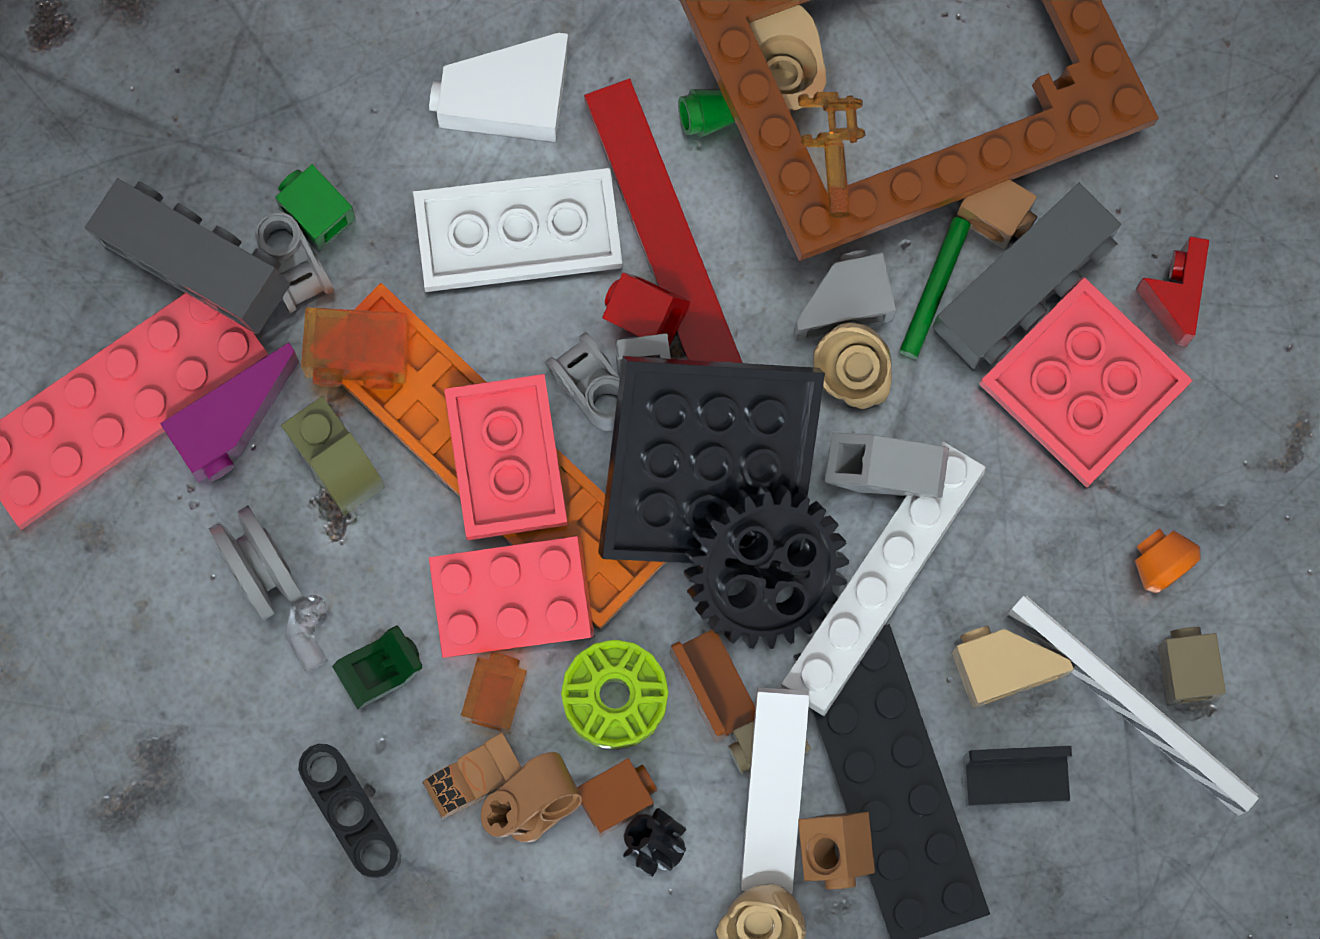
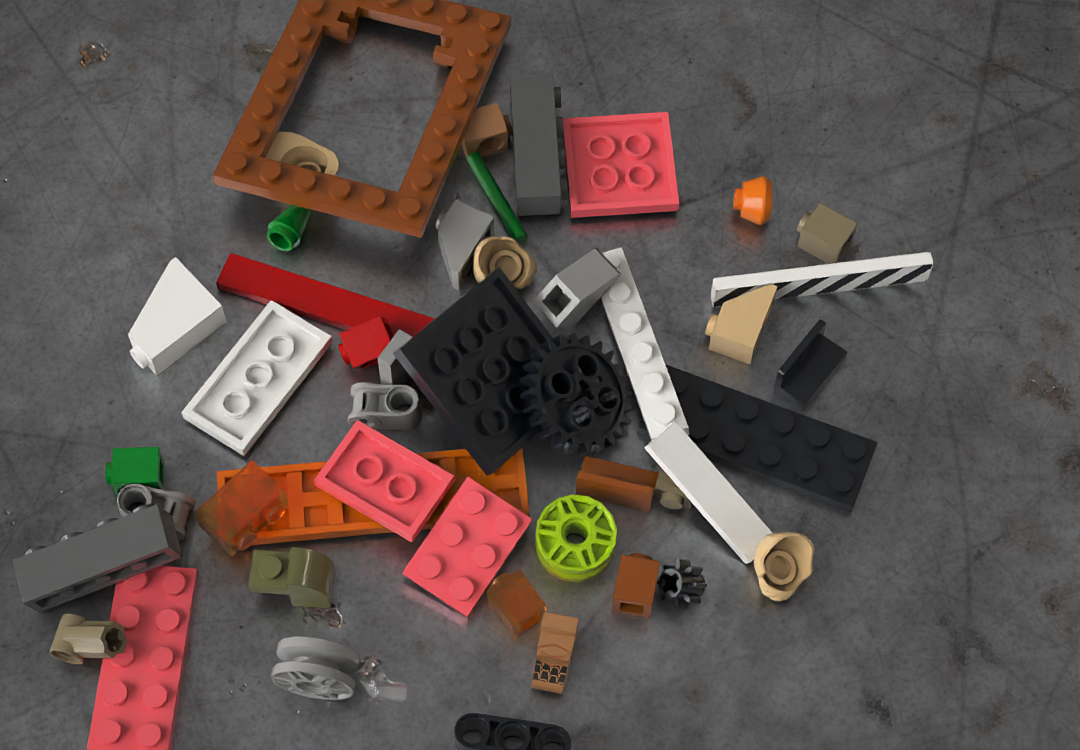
camera: 45 degrees left, 15 degrees down
magenta slope [160,343,299,483] -> none
dark green bracket [332,625,422,709] -> none
medium nougat piece [481,752,582,843] -> none
clear orange piece [798,92,866,218] -> none
medium nougat brick [798,812,875,889] -> none
red slope [1136,236,1209,347] -> none
none -> dark tan piece [49,614,128,664]

